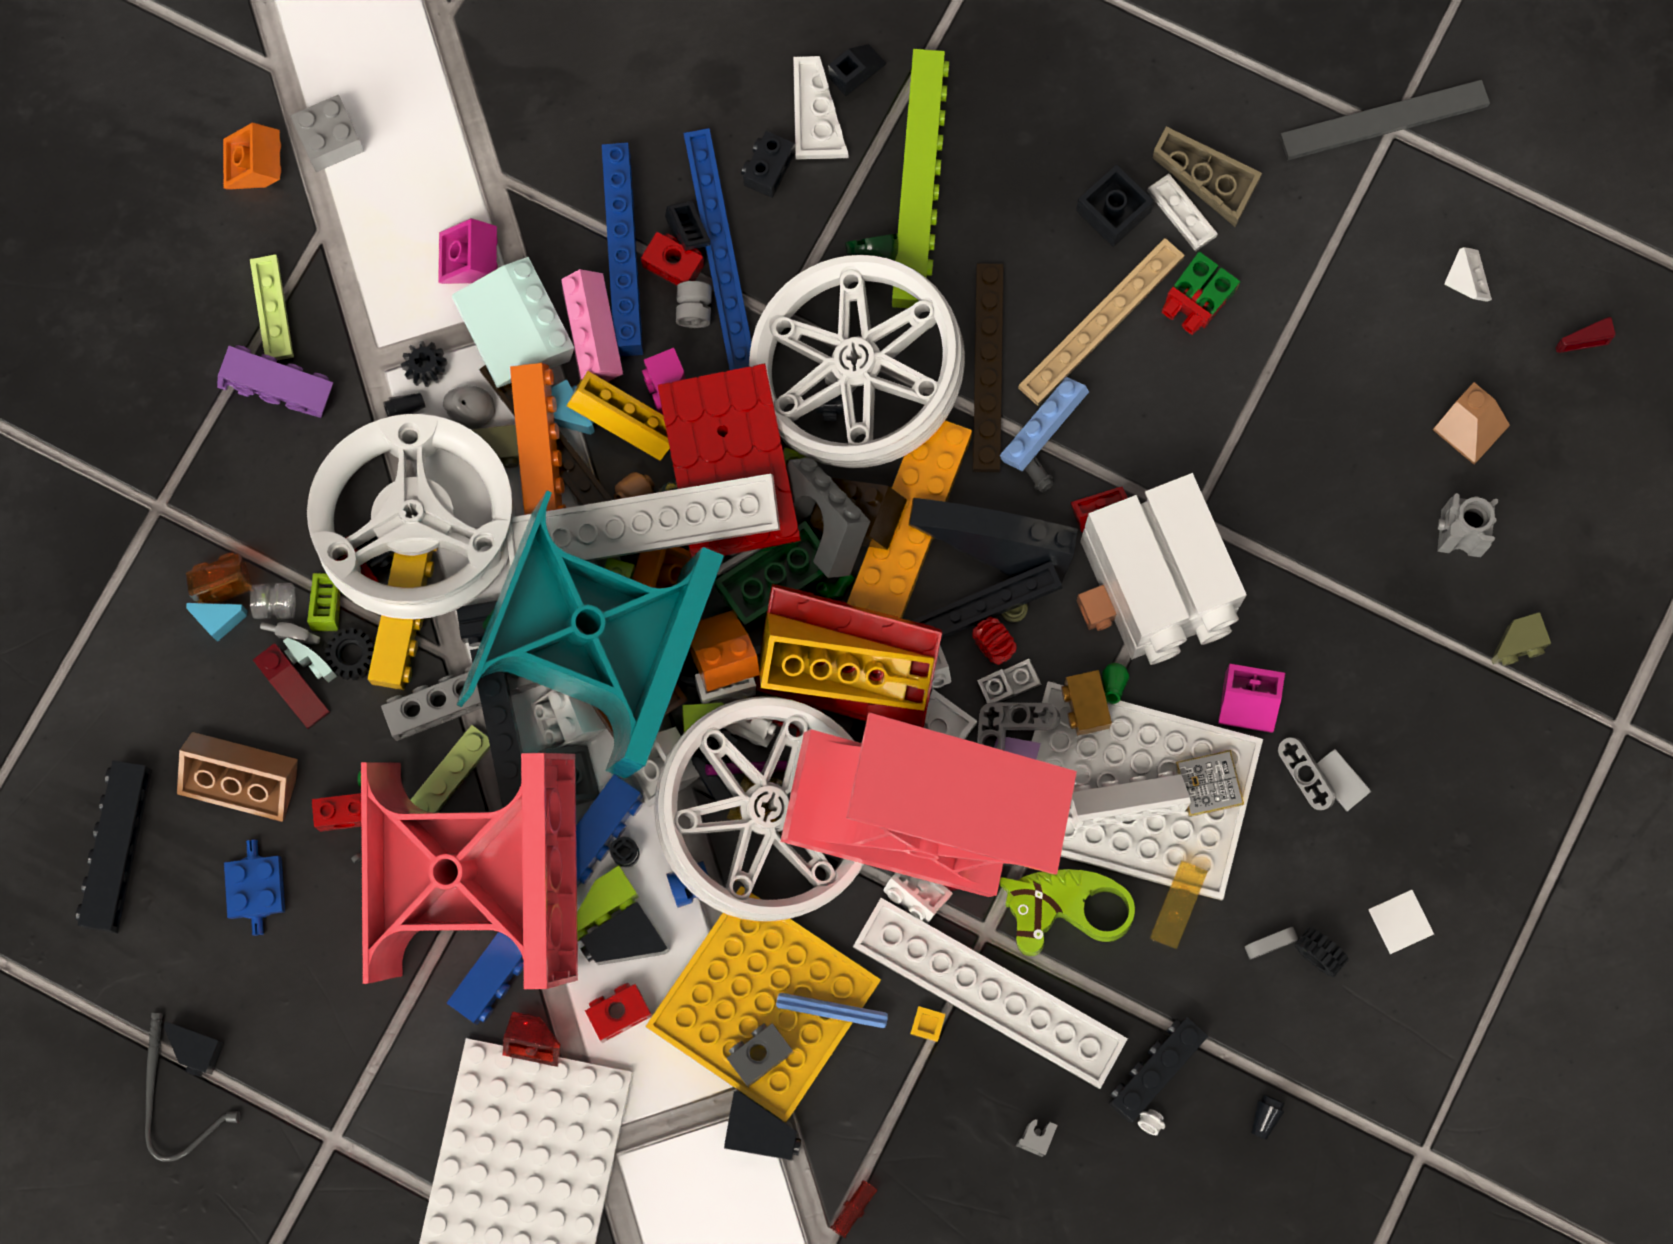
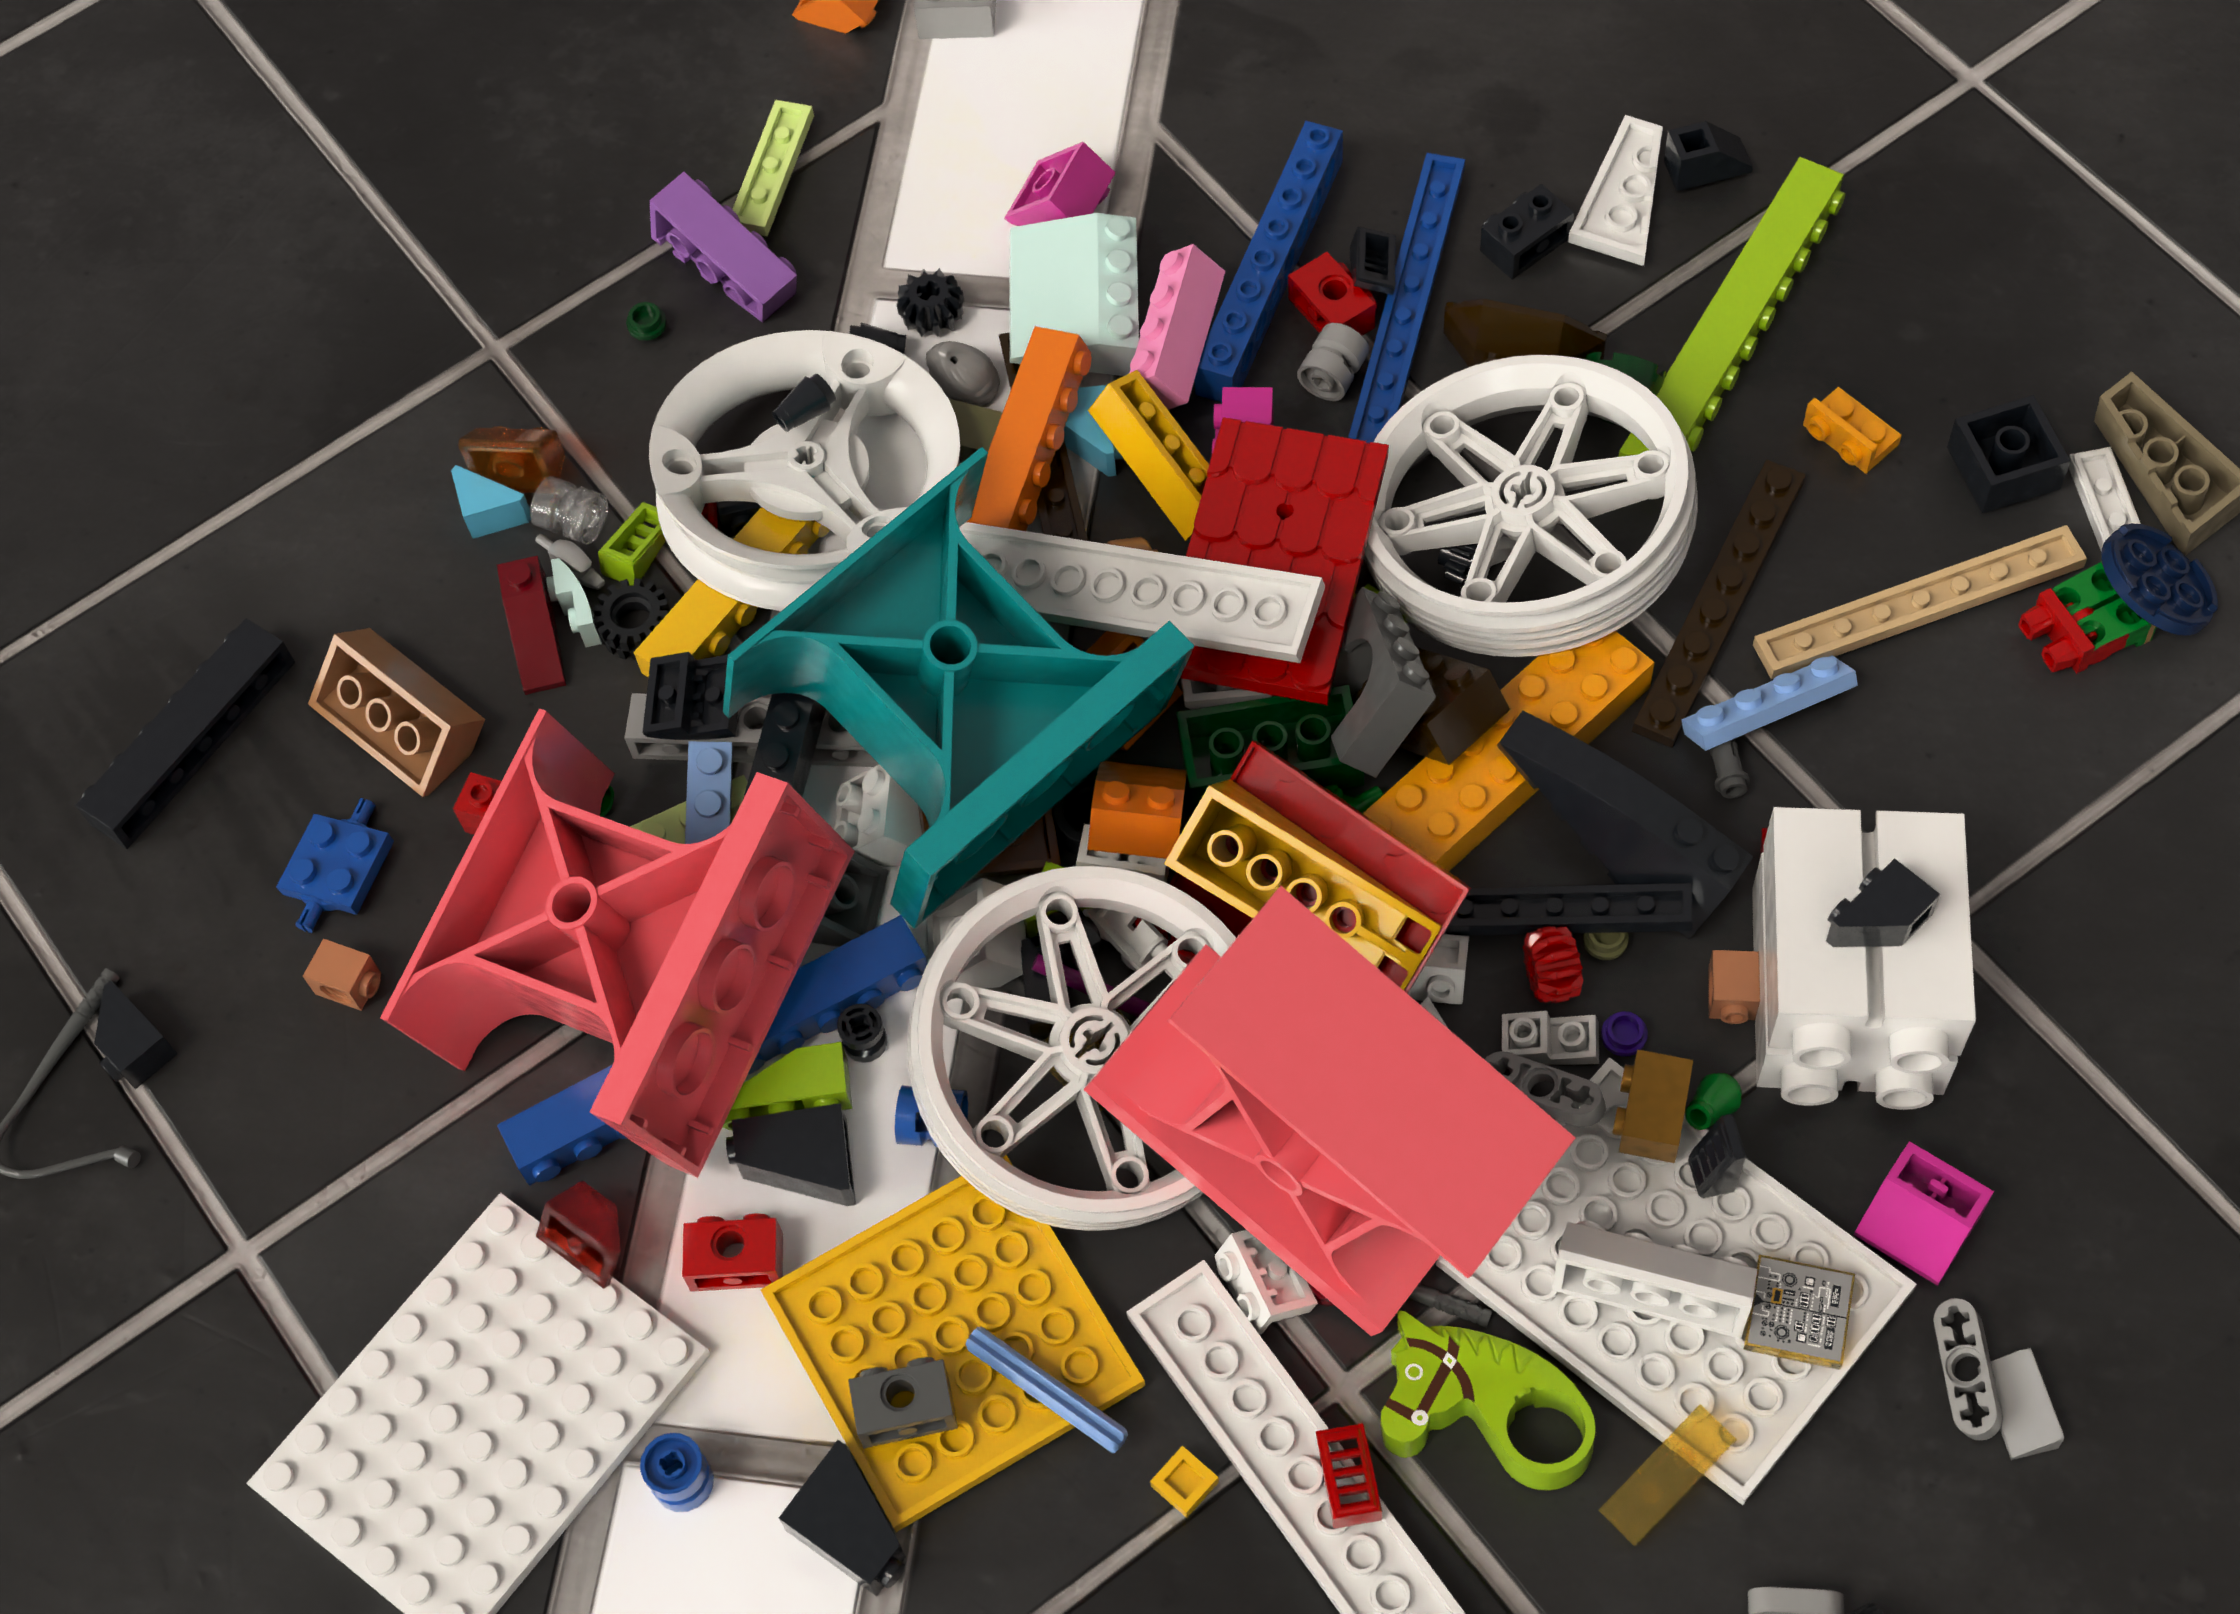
camera: 30 degrees right, 15 degrees down
none -> nougat brick [303,938,382,1011]
none -> dark green plate [626,302,667,340]
none -> blue wheel [640,1433,714,1512]
none -> black slope [642,652,738,740]
none -> light blue plate [685,741,733,844]
none -> black cone [772,374,836,432]
none -> red slope [1316,1423,1382,1529]
none -> dark brown wedge [1444,299,1607,367]
none -> dark purple plate [1601,1011,1648,1056]
none -> black slope [1688,1114,1746,1198]
none -> light orange bracket [1803,387,1902,474]
none -> black slope [1826,858,1940,947]
none -> dark blue tile [2101,523,2218,635]

